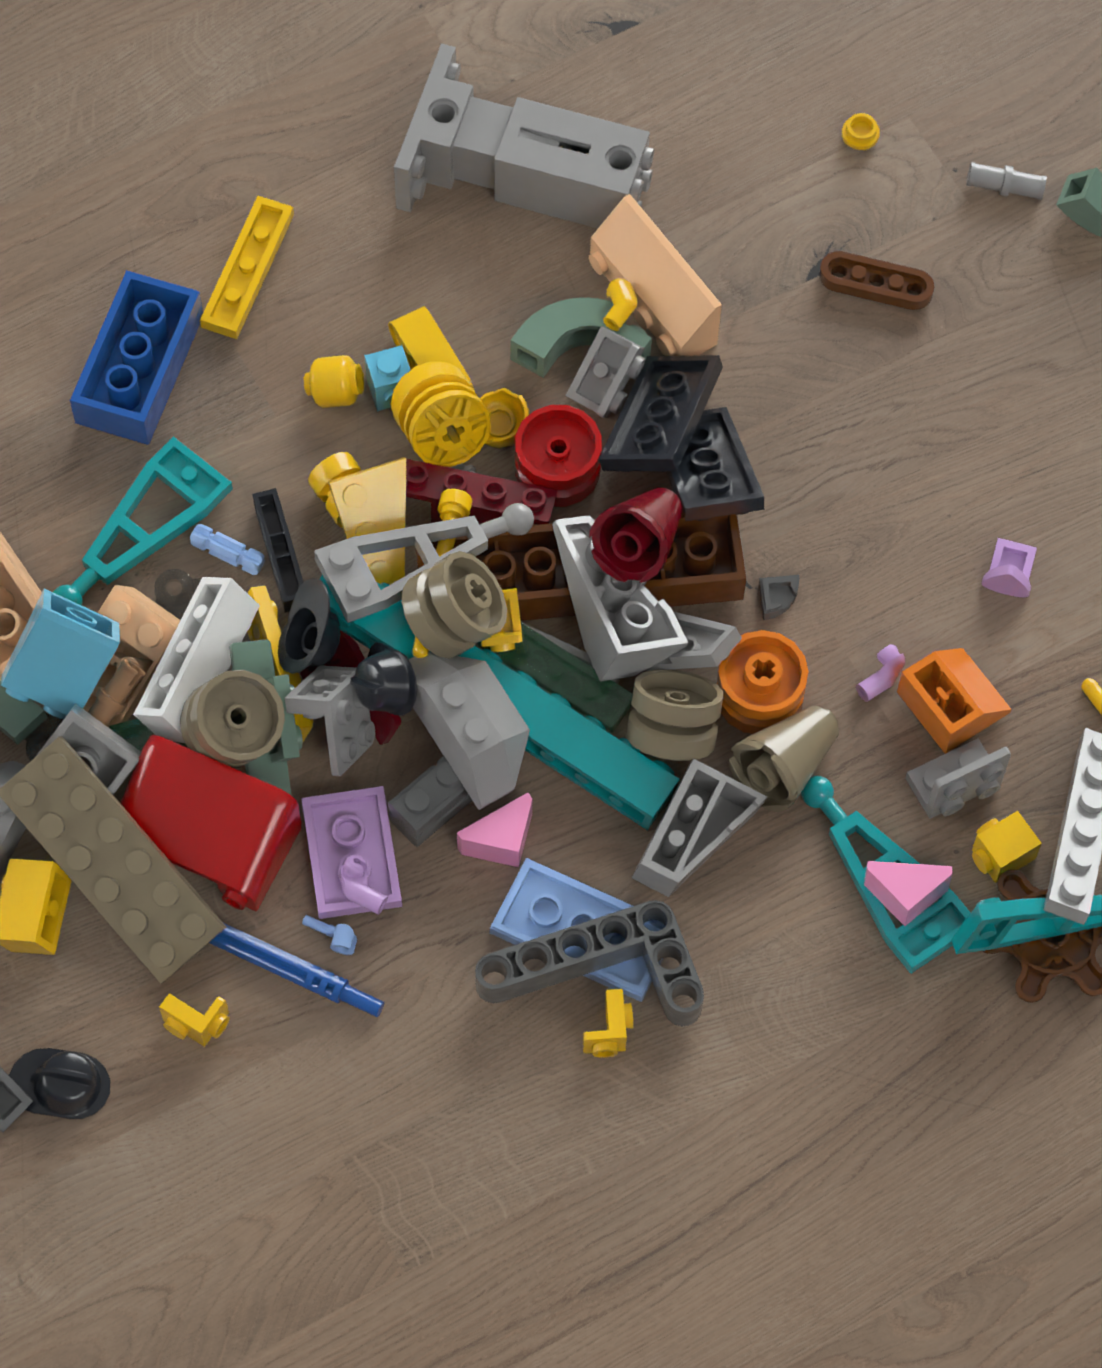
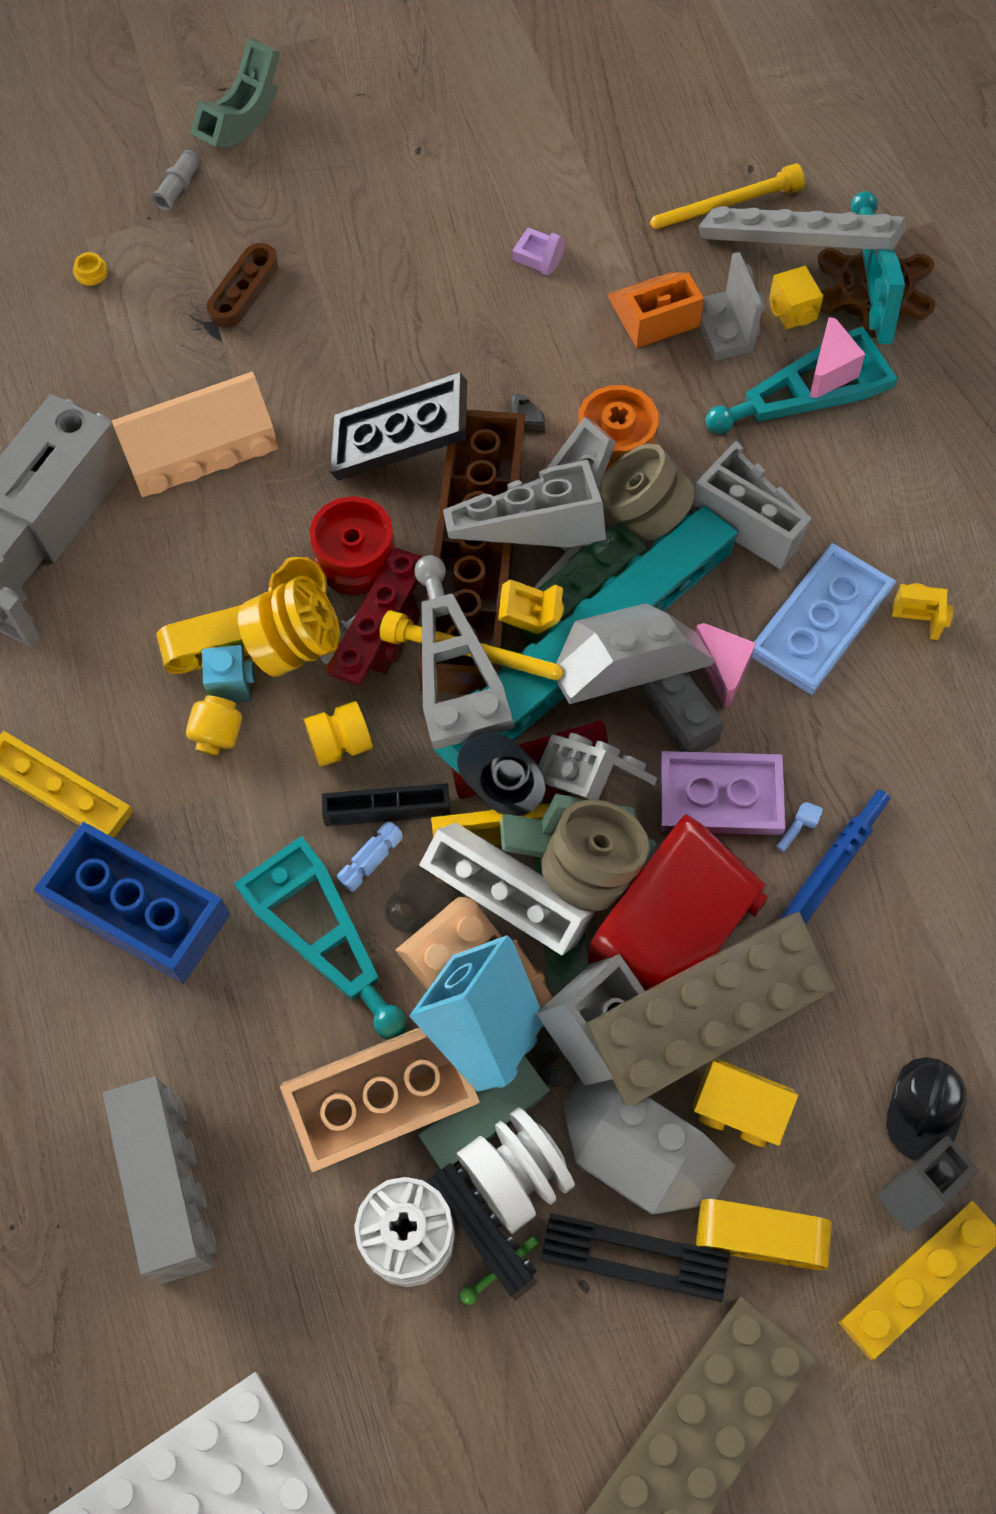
camera: 75 degrees left, 0 degrees up
yellow bracket [159,993,230,1047] -> none
yellow wing [328,457,406,585] -> none
lavender arm [340,855,388,915] -> none
black piece [351,642,417,716] -> none
dark tan wheel [402,551,507,659] -> none
dark grey beam [475,900,704,1027] -> none
sand green arch [511,298,652,378] -> none
light grey bracket [565,326,646,418] -> none
dark red cone [589,488,683,583] -> none
black plate [599,355,723,472] -> none
yellow arm [603,278,638,331] -> none
dark tan cone [729,706,839,812] -> none
lavender arm [856,644,905,702] -> none

